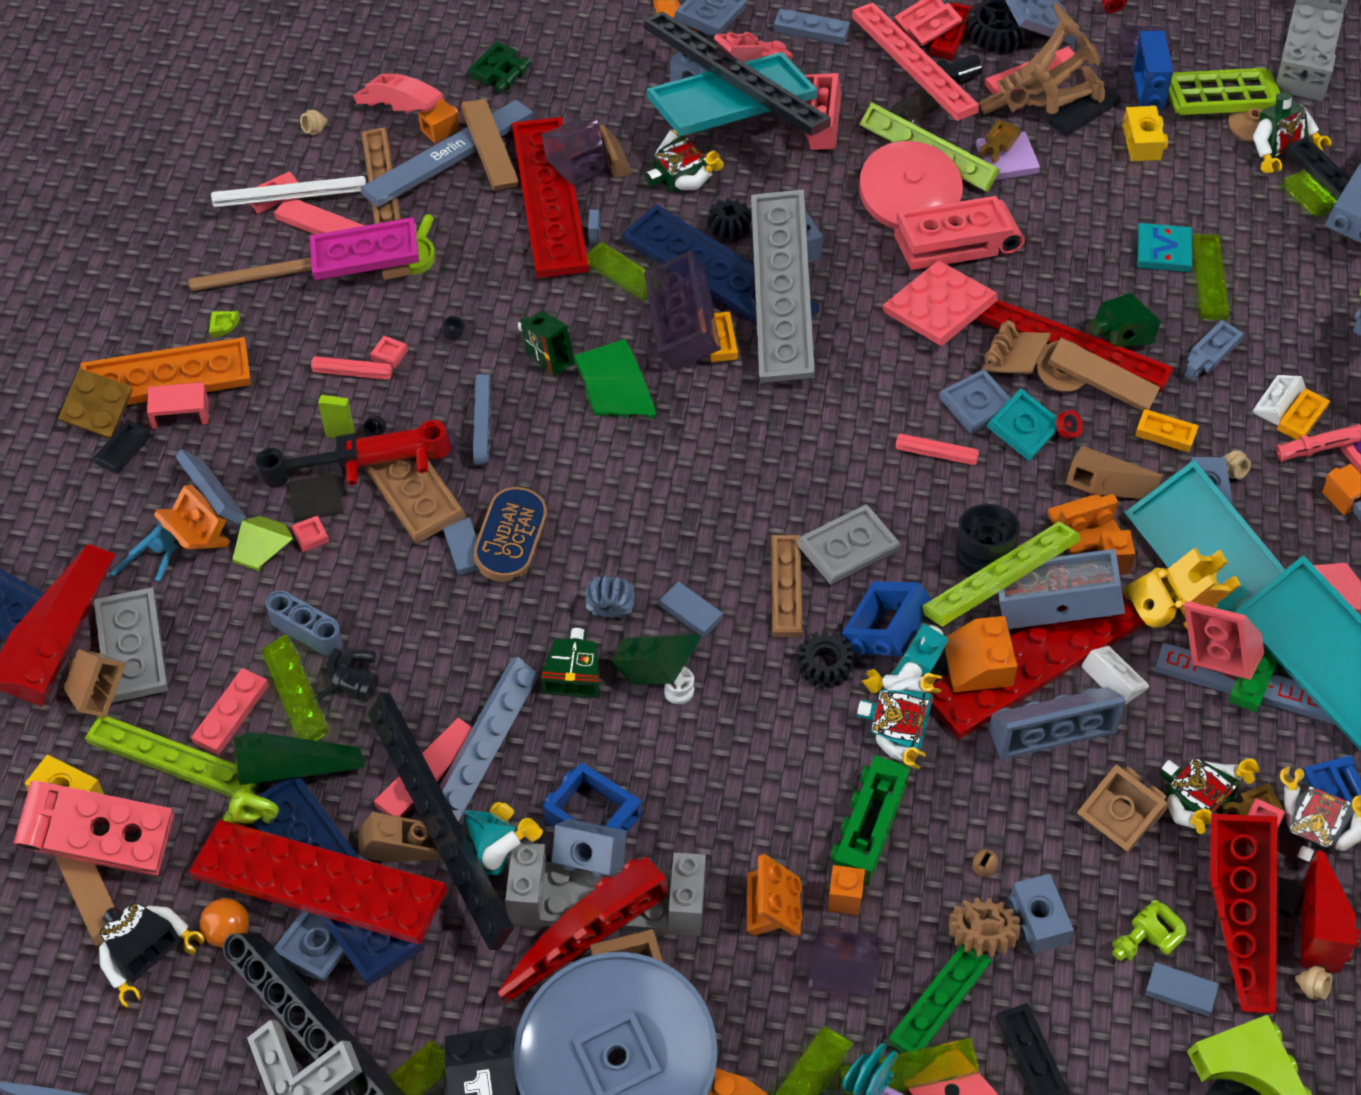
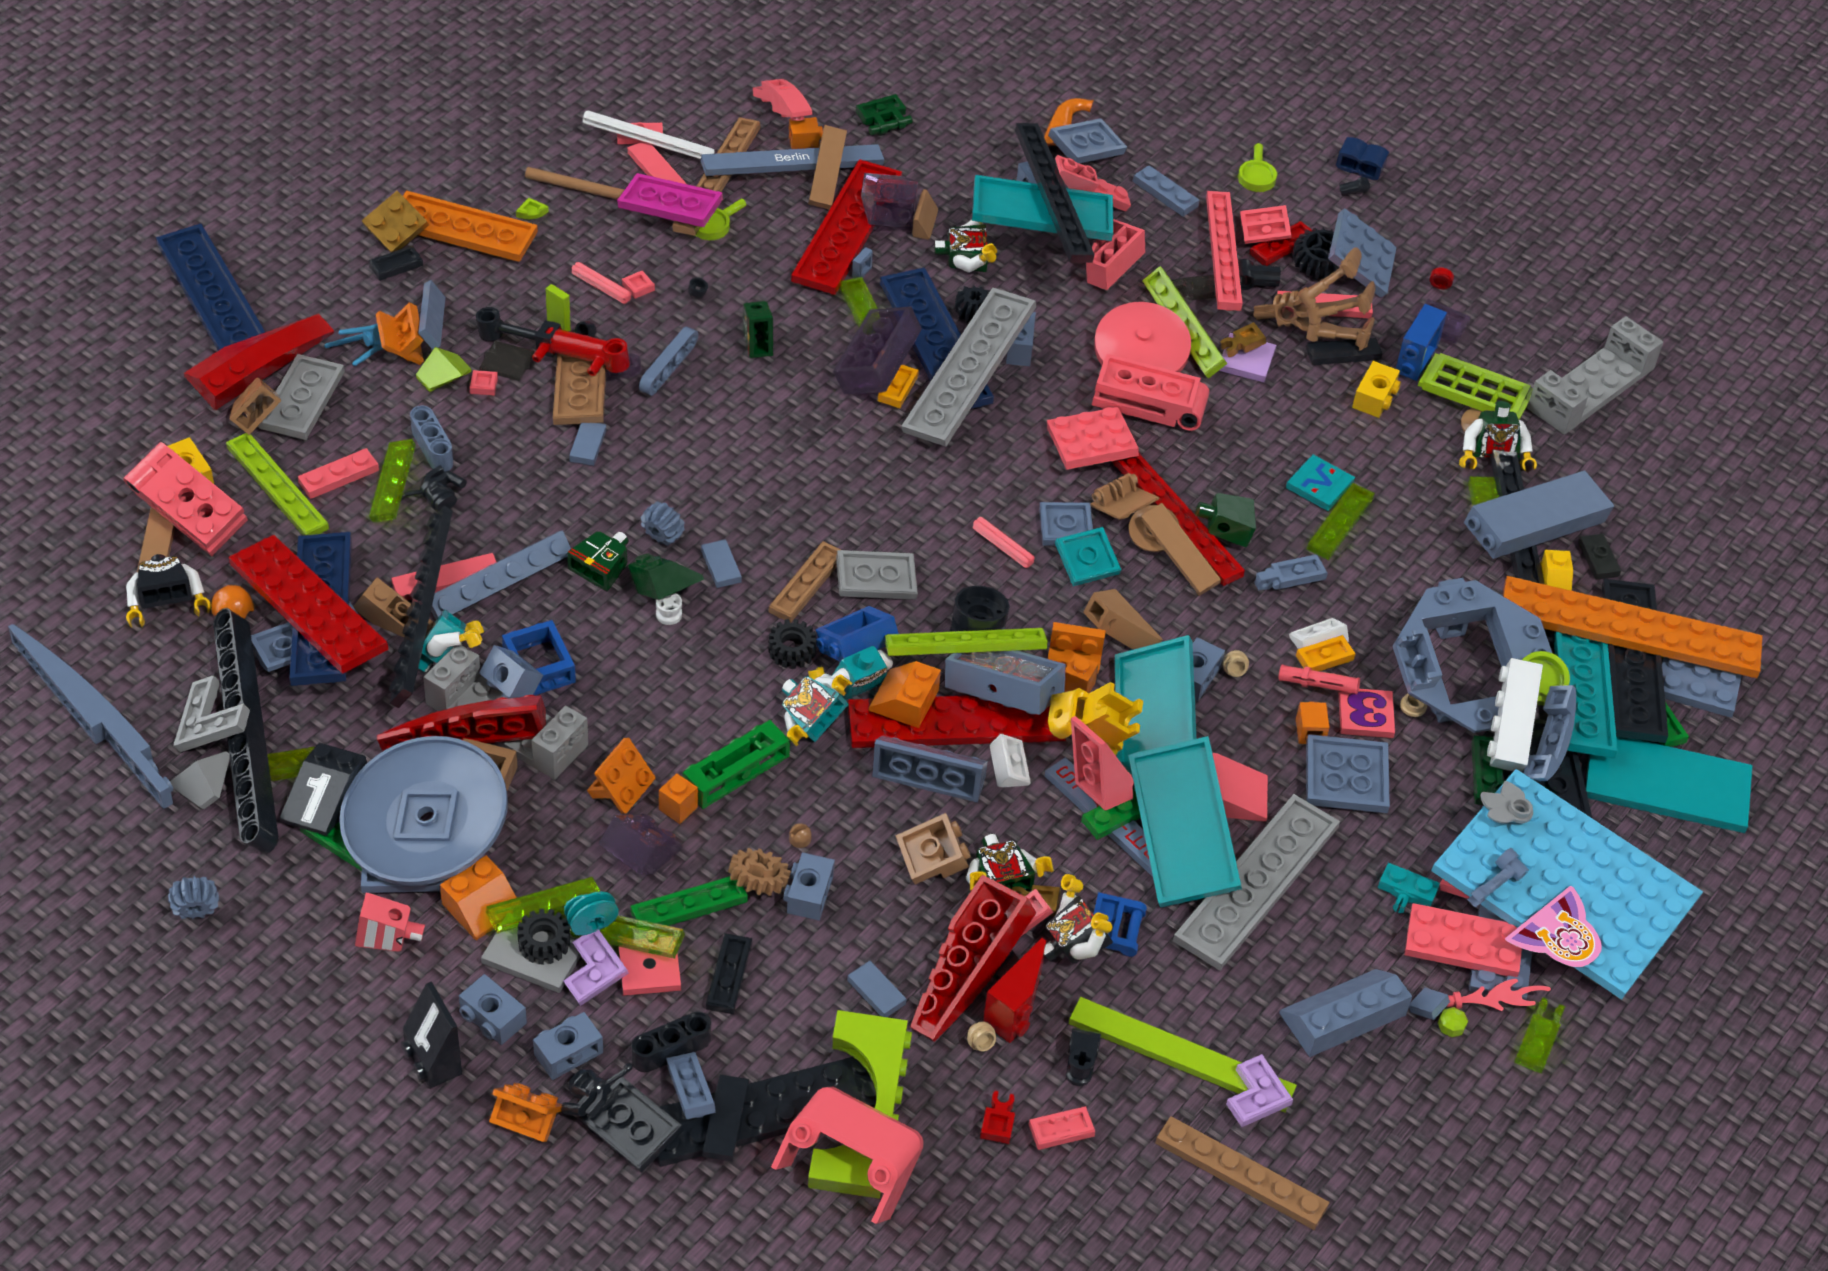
camera: 25 degrees right, 5 degrees down
coral panel [147,382,209,429] -> none
lime piece [223,788,279,827] -> none
dark green wedge [233,732,365,785] -> none
tan plate [300,110,328,135] -> none
tile [473,487,547,582] -> none
green slope [574,339,656,419] -> none
red tile [1056,410,1083,439] -> none
lime piece [1112,900,1186,961] -> none
light orange plate [1135,409,1199,453] -> none

